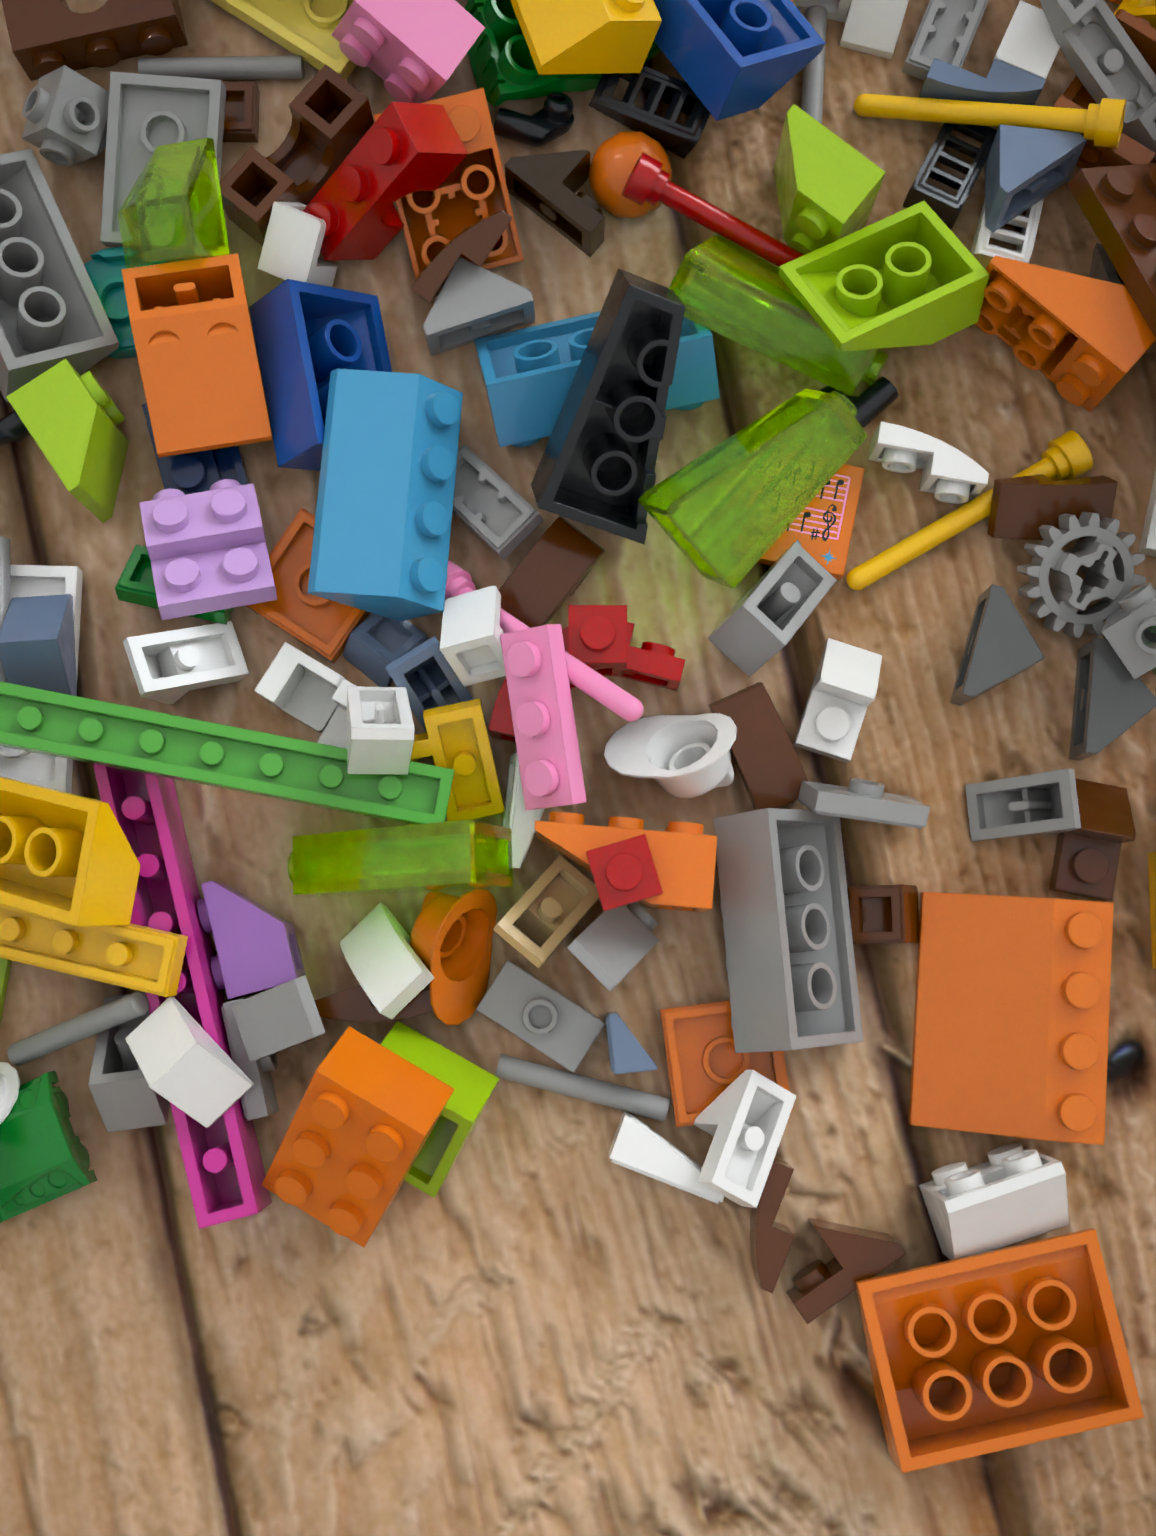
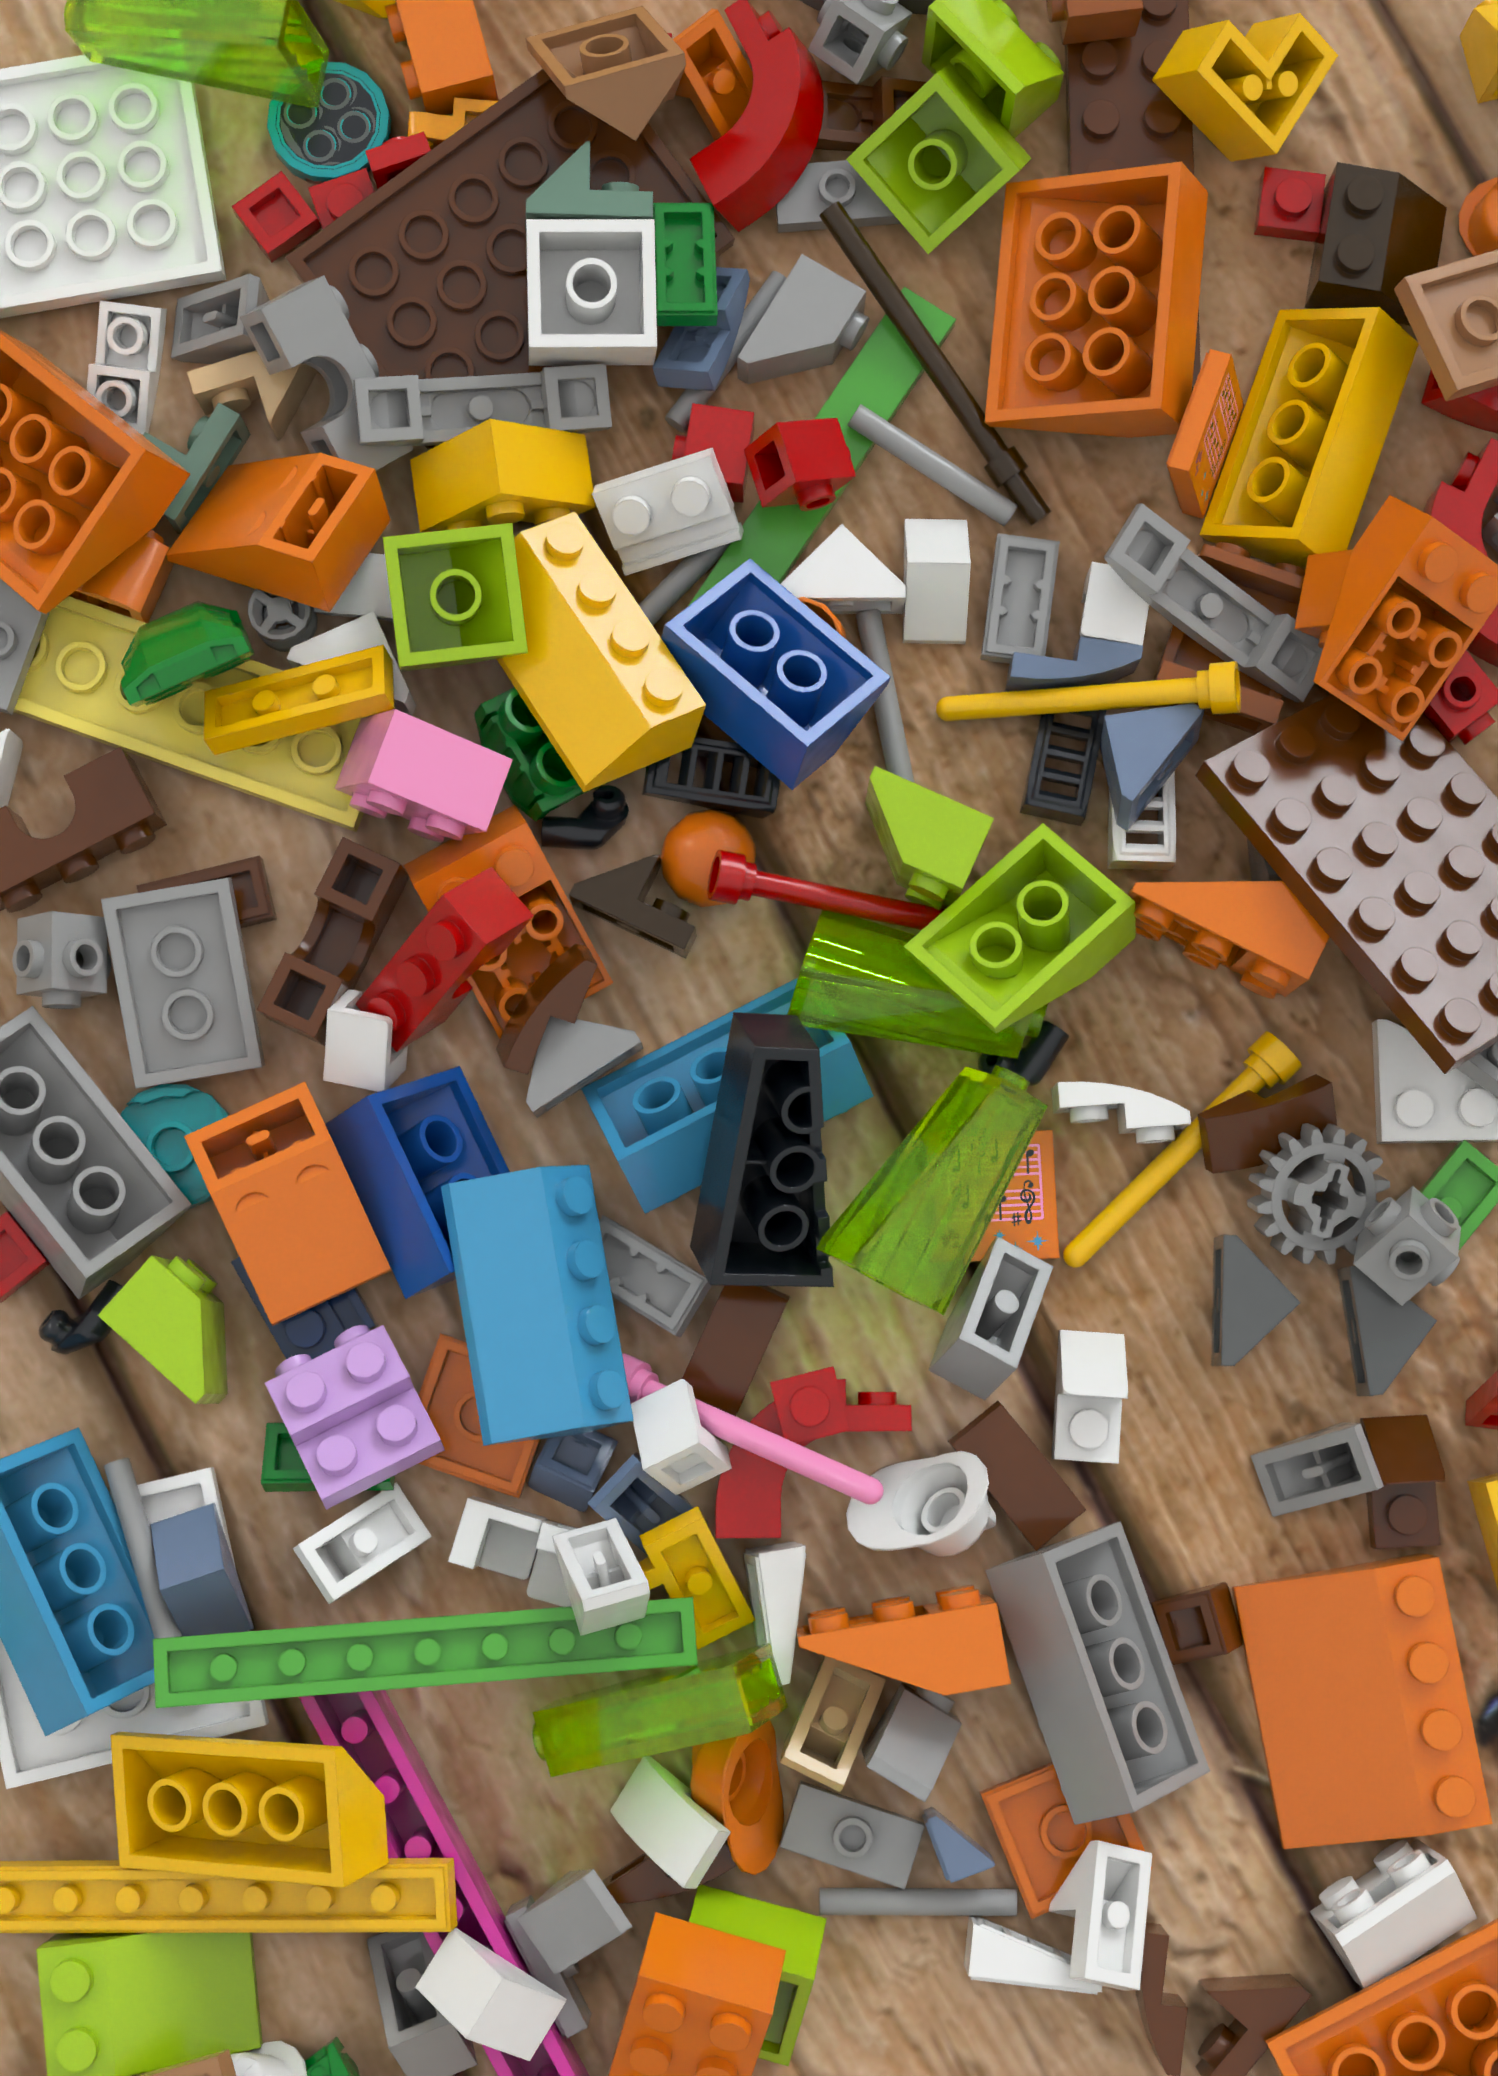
camera: 15 degrees left, 0 degrees up
light grey bar [7,991,149,1066] -> none
clear neon green slope [118,138,230,269] -> none
light grey bar [138,55,305,80] -> none
medium lavender slope [197,881,306,999] -> none
bright pink plate [500,624,587,811] -> none
red plate [586,834,663,912] -> none
light grey plate [798,778,930,829] -> none

